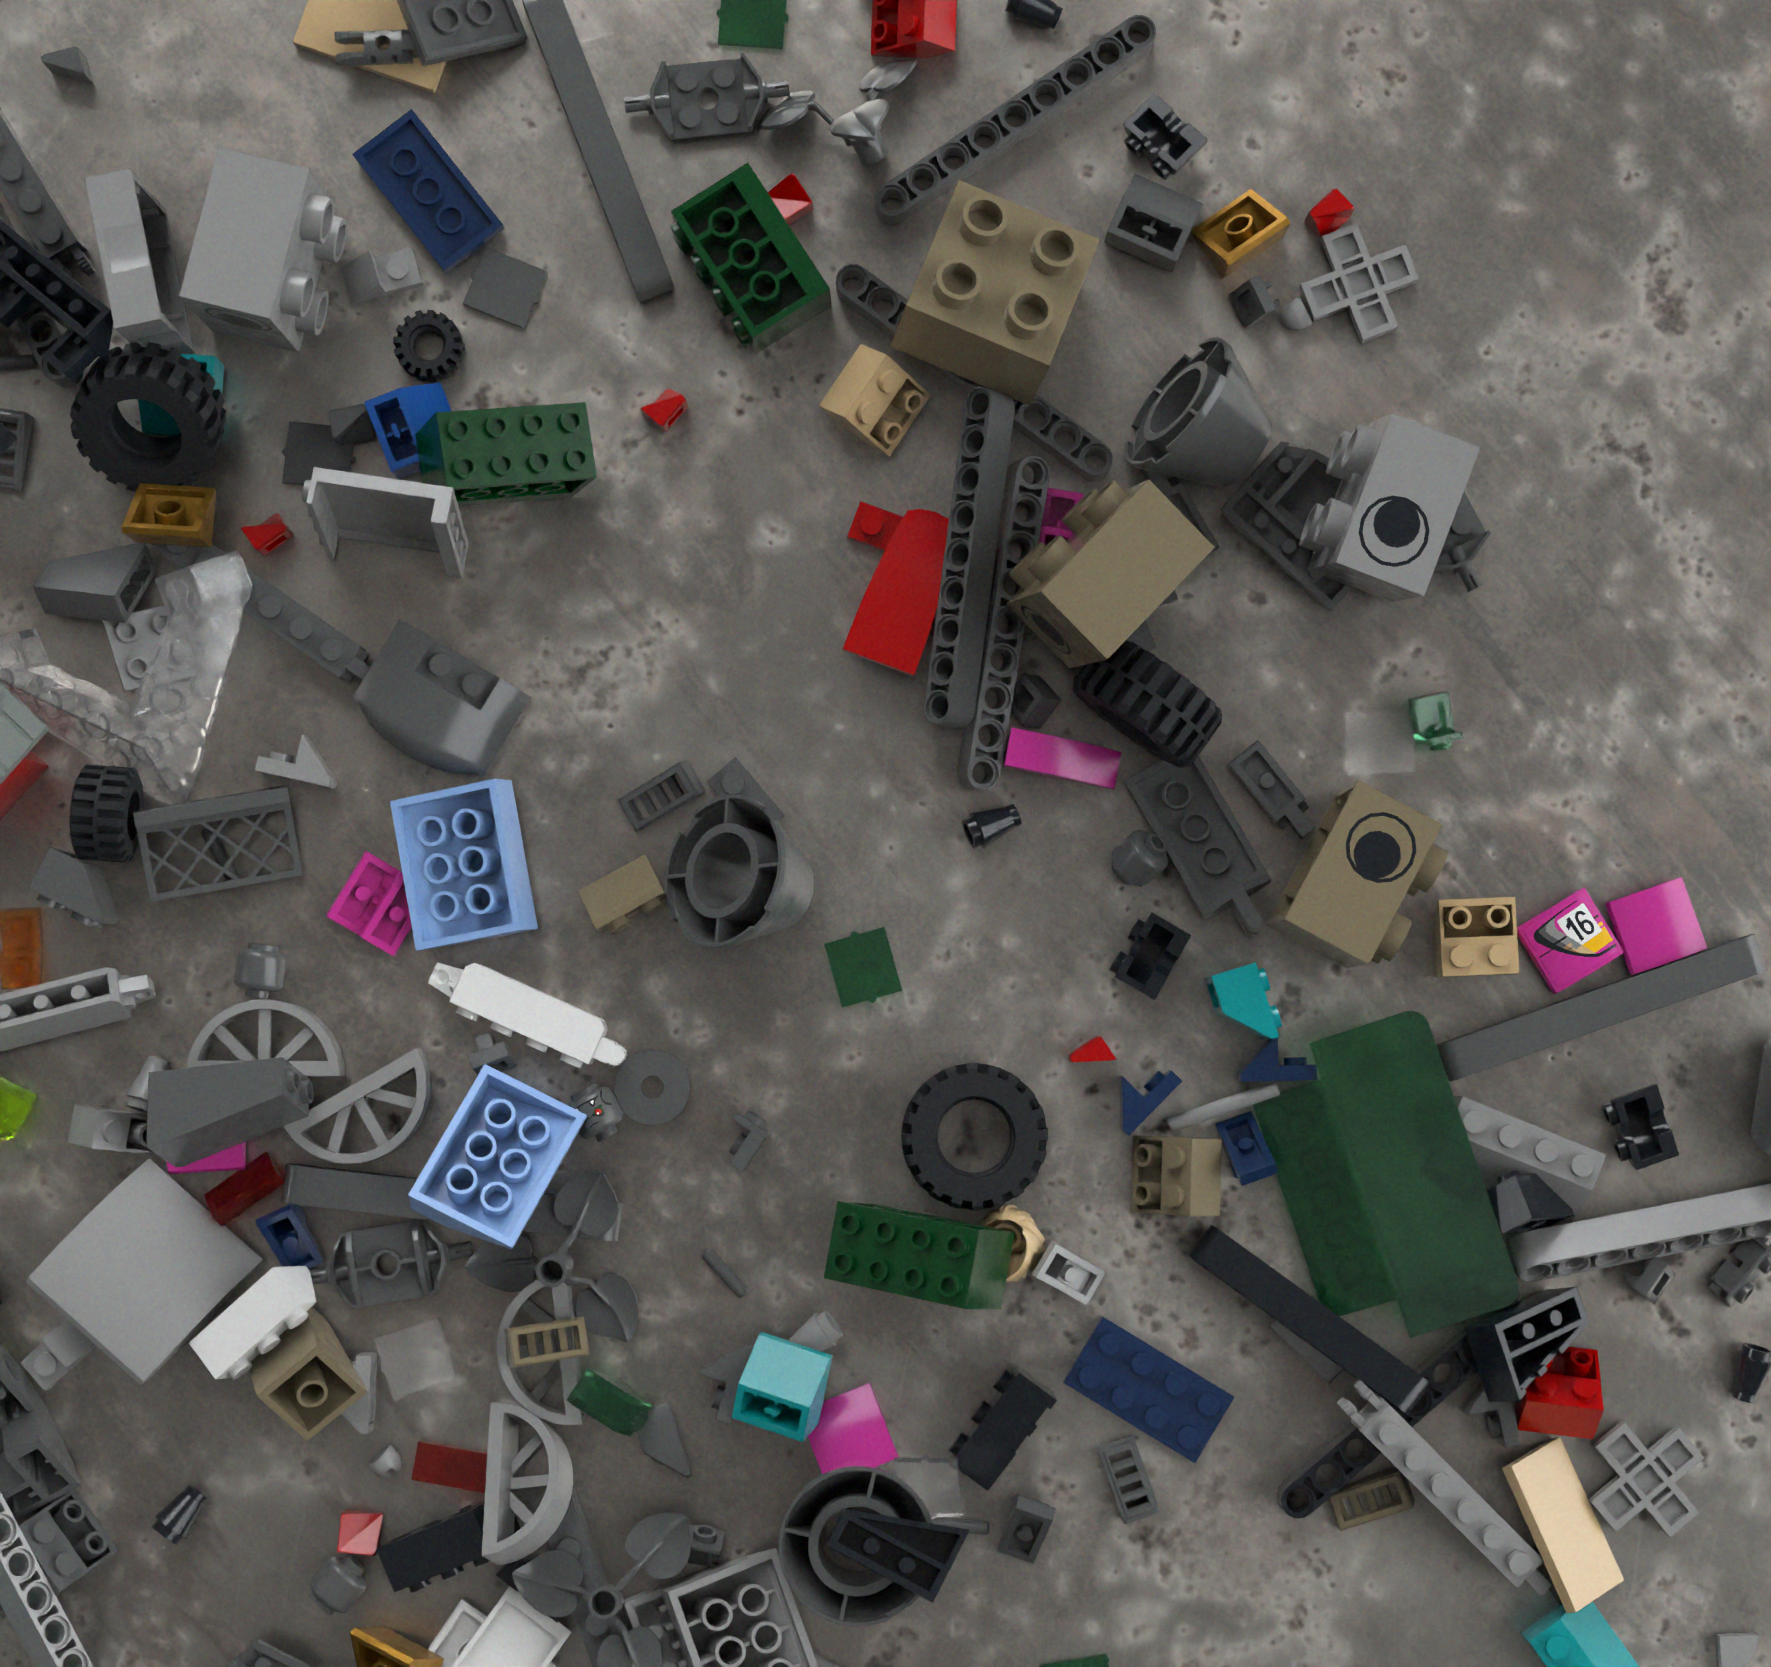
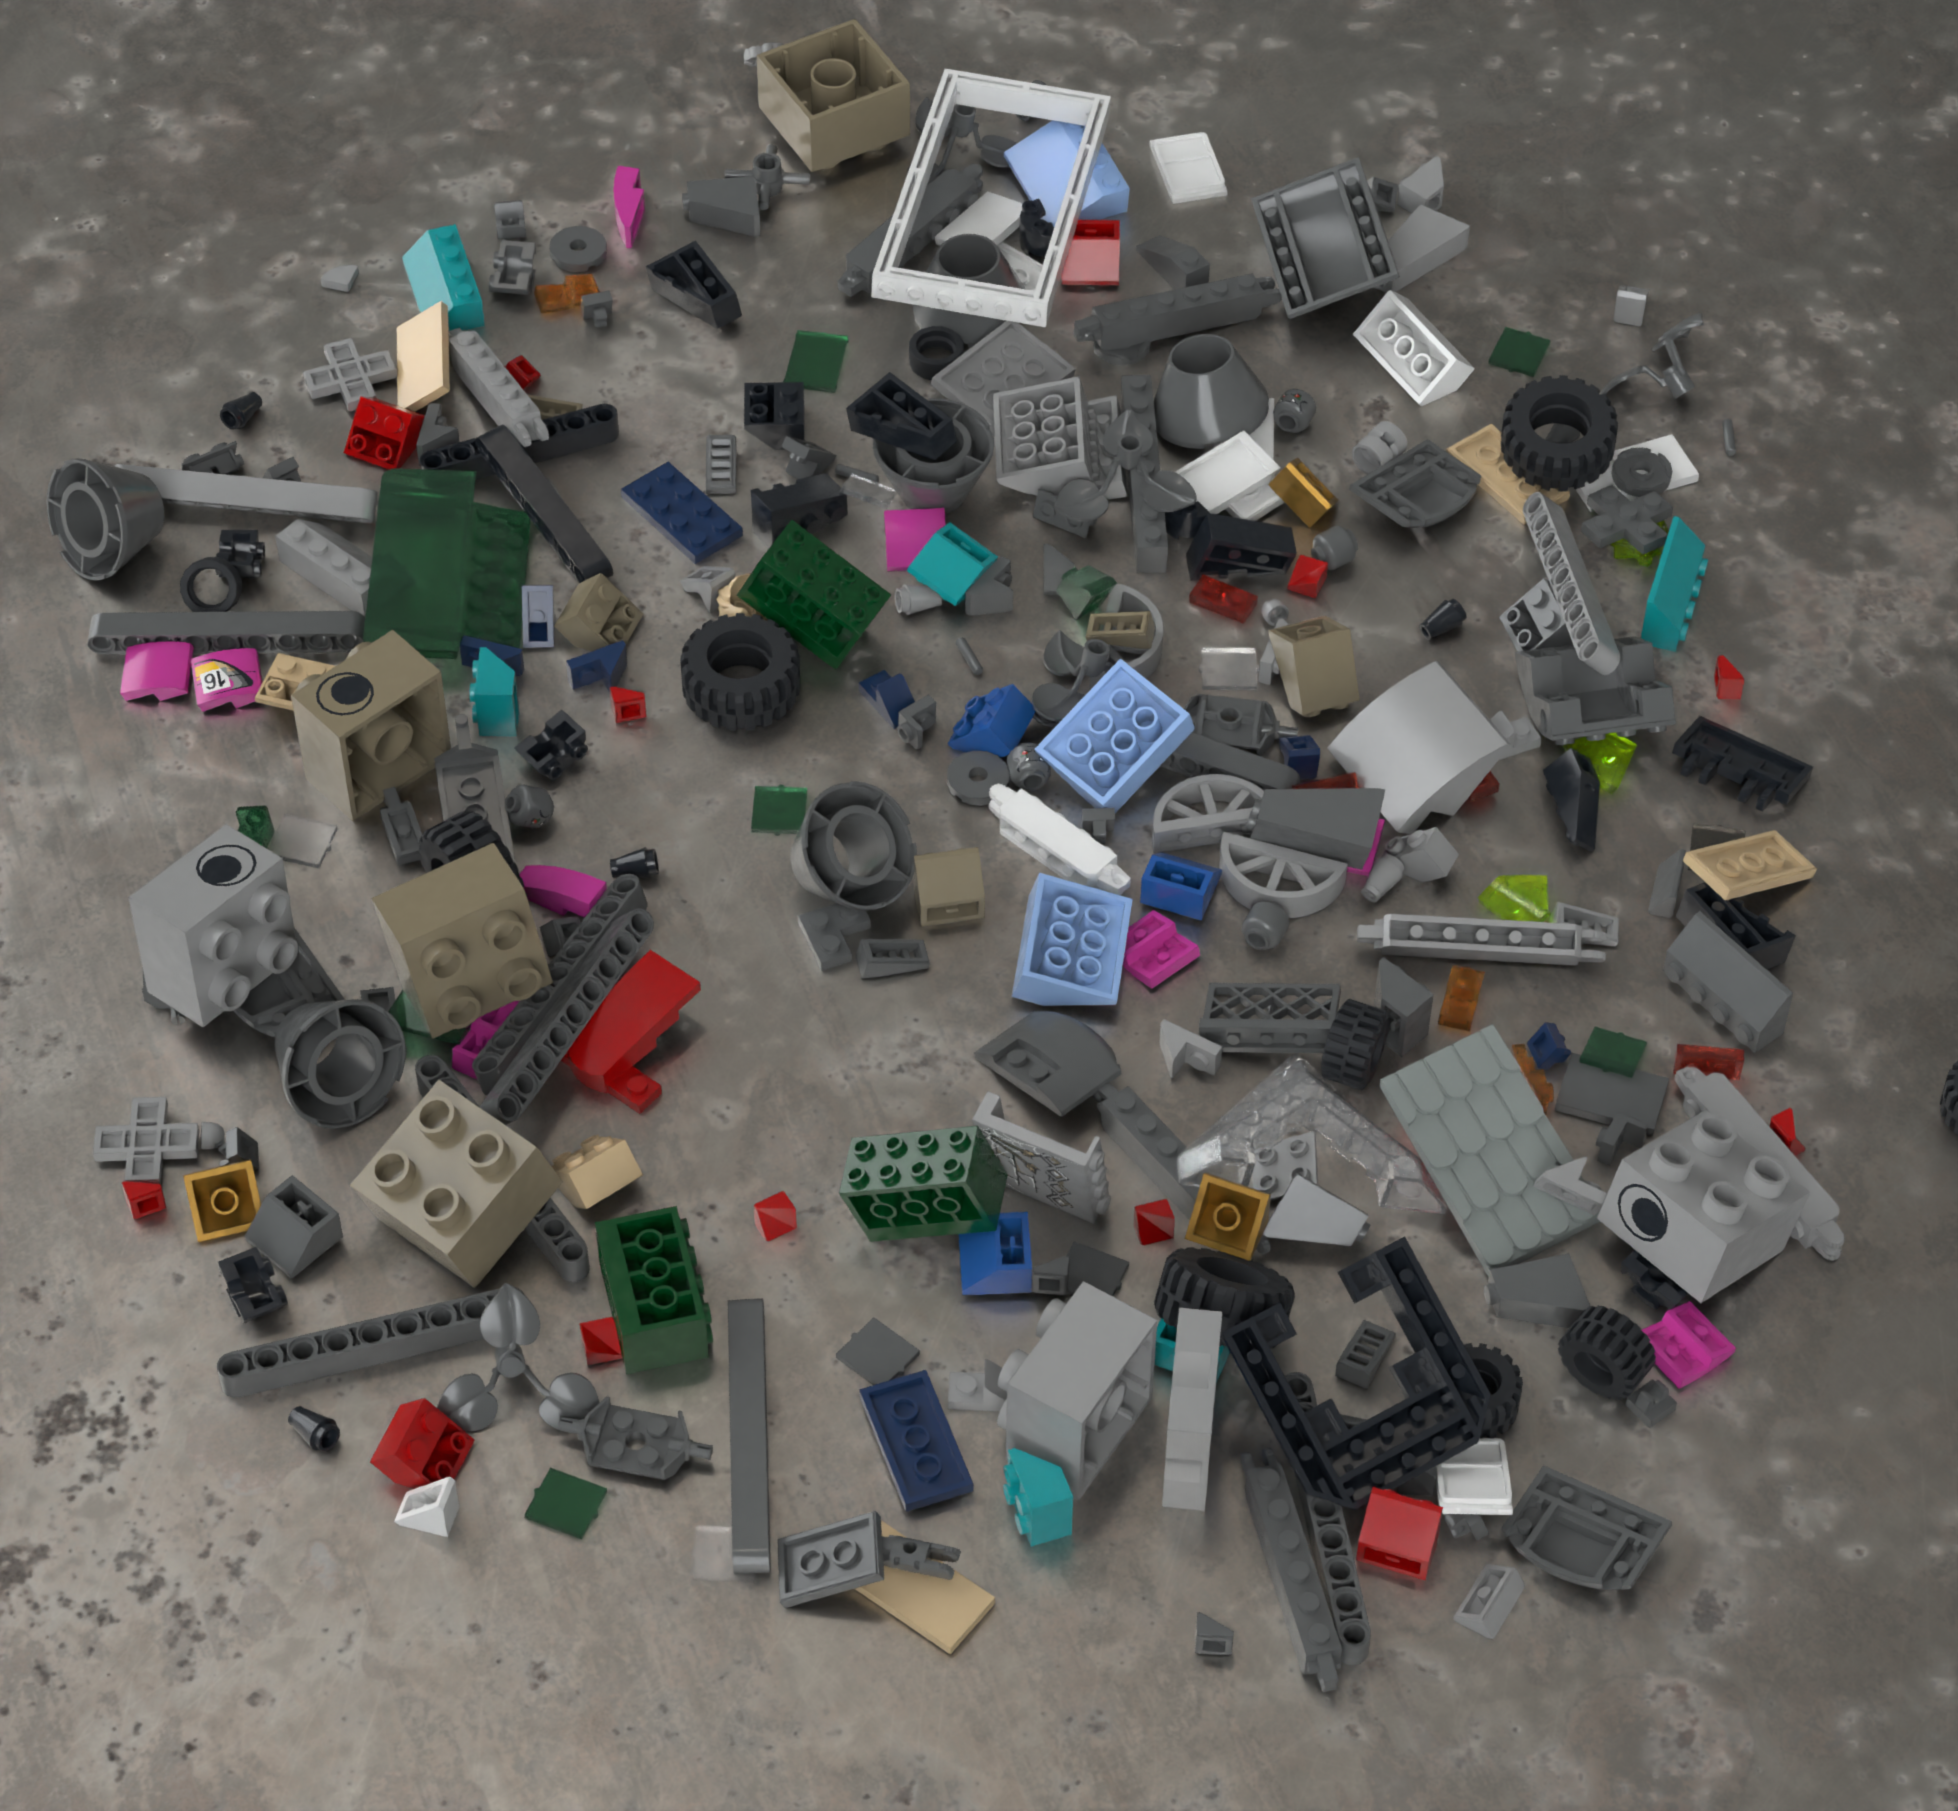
camera: 165 degrees left, 35 degrees down
white slope [189,1266,316,1380] -> none
black tyre [393,309,465,383] -> none
light grey window [482,1402,573,1565] -> none
light grey bar [1167,1081,1281,1132] -> none
black wedge [1464,1287,1589,1402] -> none
black slope [1485,1170,1574,1234] -> none
none -> black tyre [180,557,242,612]
none -> red slope [504,355,541,391]
none -> black slope [744,382,805,450]
none -> dark blue slope [859,670,915,729]
none -> blue slope [948,684,1036,758]
none -> teal slope [1003,1448,1073,1547]
none -> blue slope [1140,852,1222,921]

